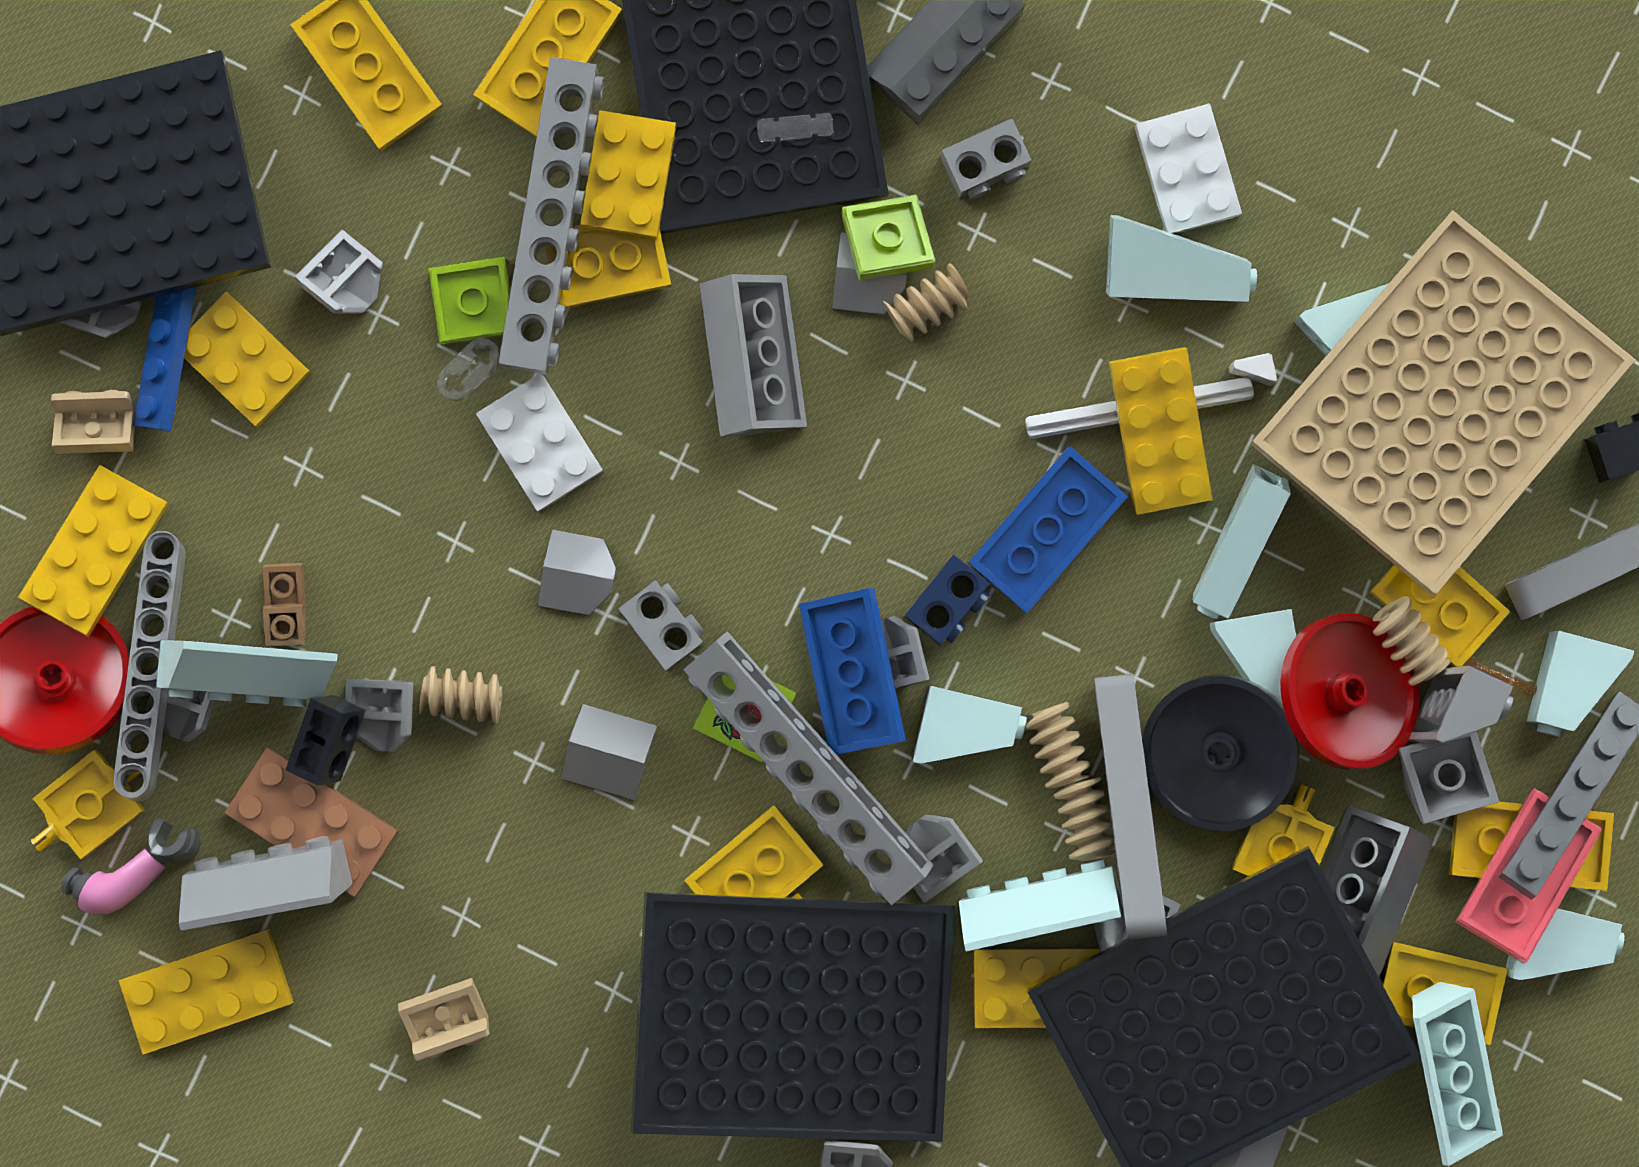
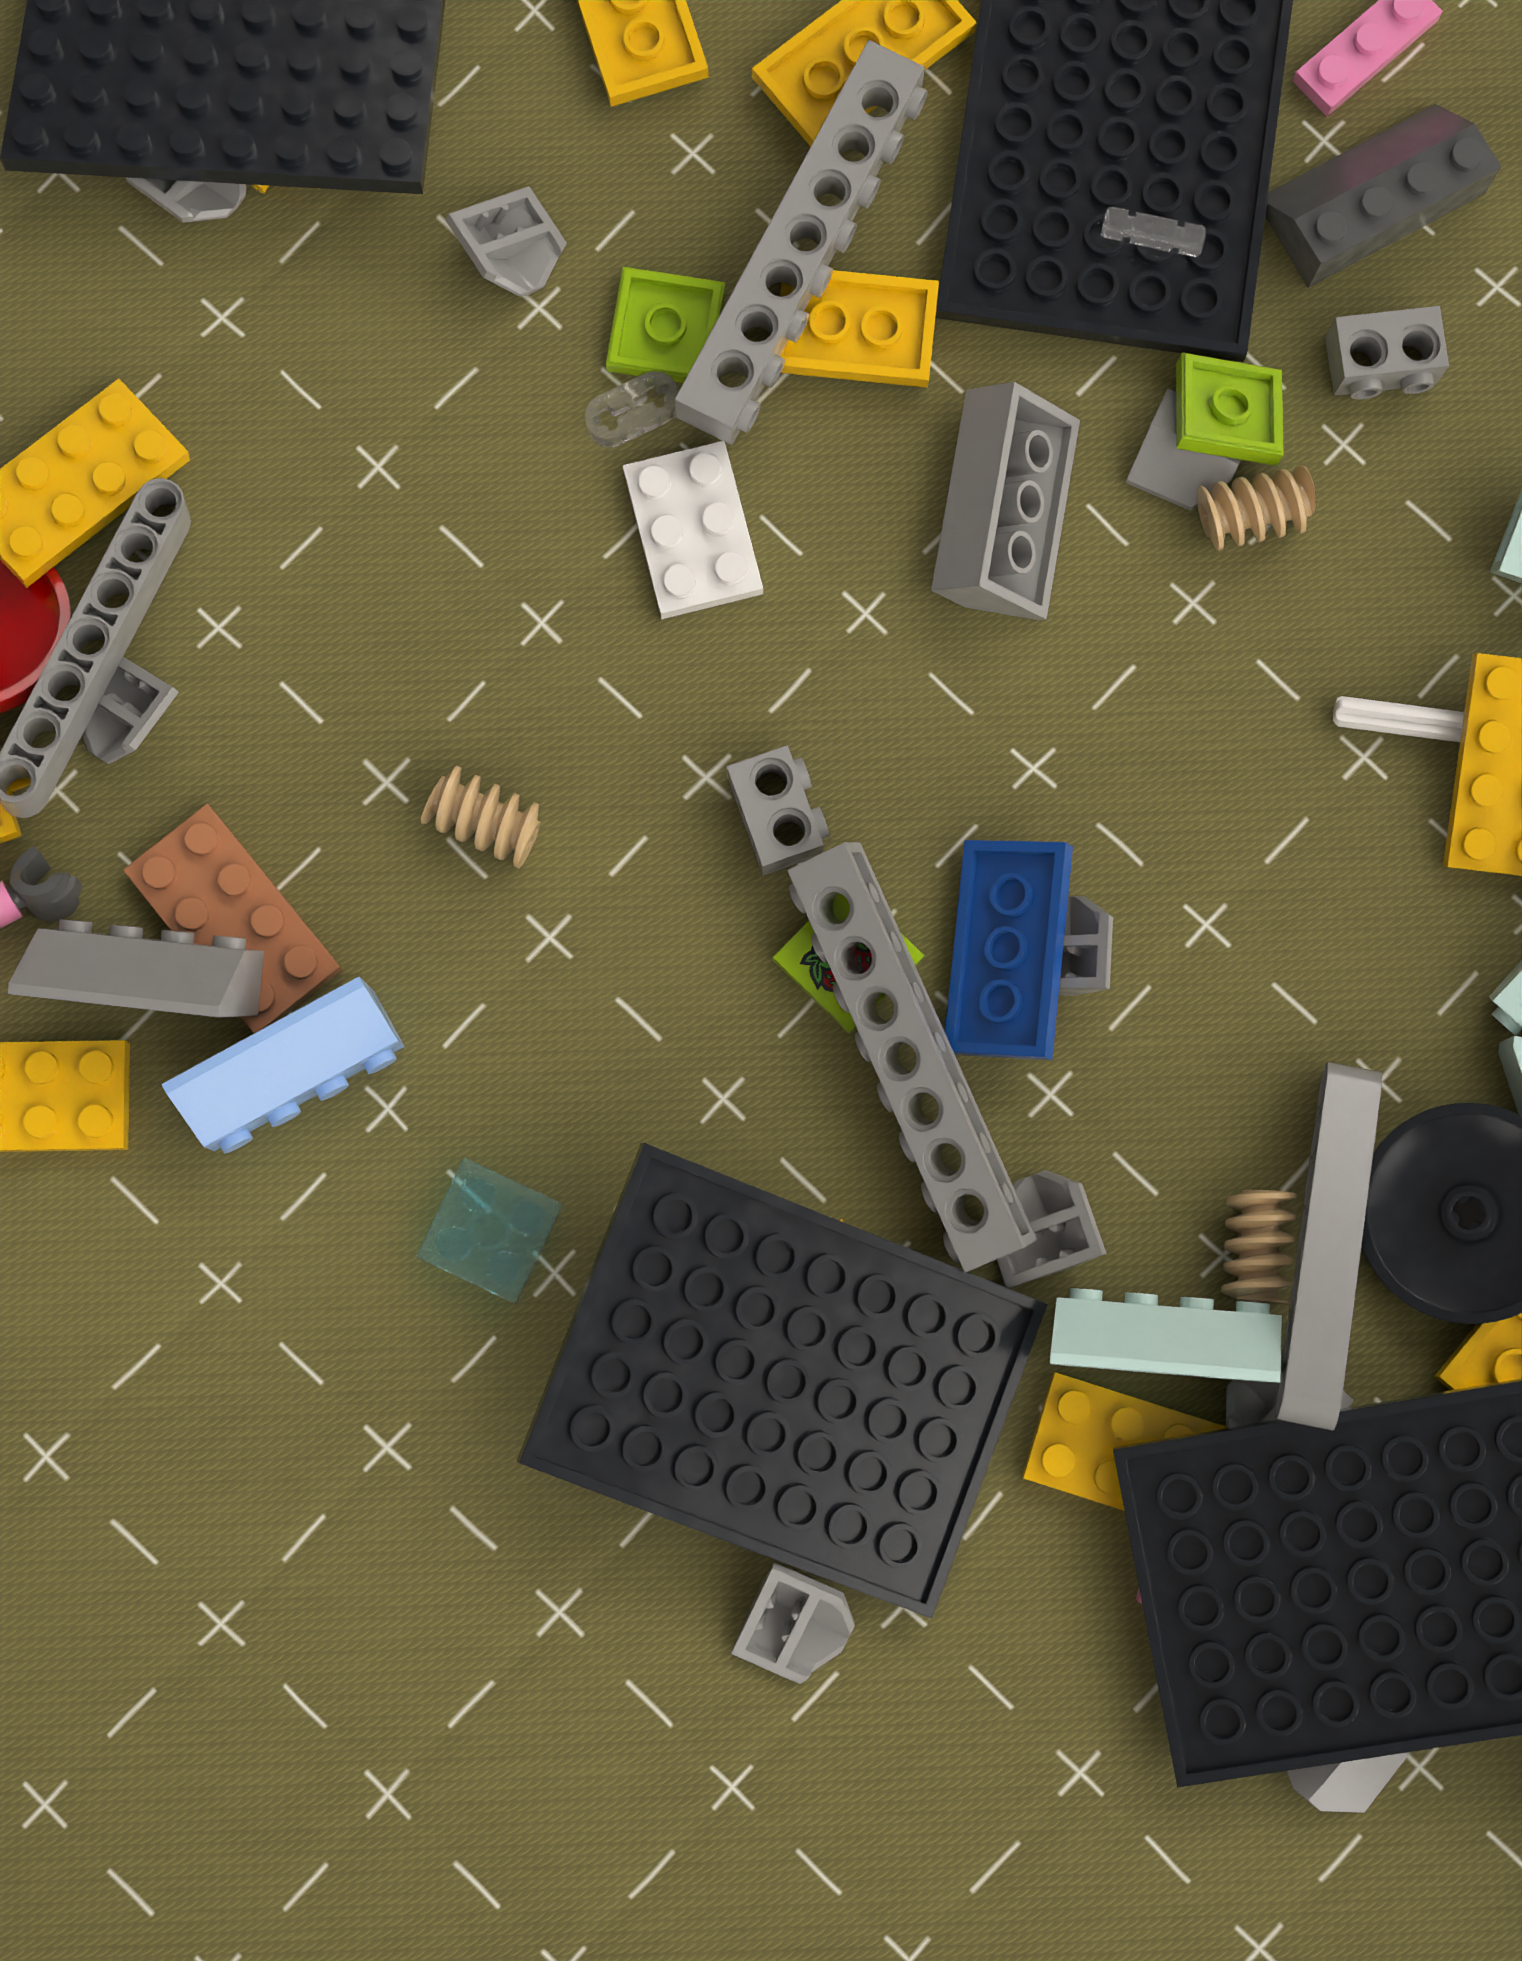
camera: 20 degrees right, 5 degrees down
tan bracket [51,390,136,454] -> none
blue plate [133,287,196,432] -> none
light aqua slope [157,640,338,707] -> none
yellow plate [184,291,312,427] -> none
medium nougat slope [262,563,306,646] -> none
black brick [286,695,366,786] -> none
light grey slope [345,679,413,752] -> none
tan bracket [398,978,490,1061] -> none
light grey slope [538,530,616,615] -> none
light grey slope [561,704,657,800] -> none
yellow plate [580,110,676,239] -> none
yellow plate [684,805,824,898] -> none
dark blue brick [904,555,990,645] -> none
light aqua slope [911,686,1027,764] -> none
blue plate [968,446,1128,614] -> none
tan piece [1025,702,1092,789] -> none
none -> light blue slope [162,977,405,1154]
none -> clear light blue plate [416,1158,563,1304]

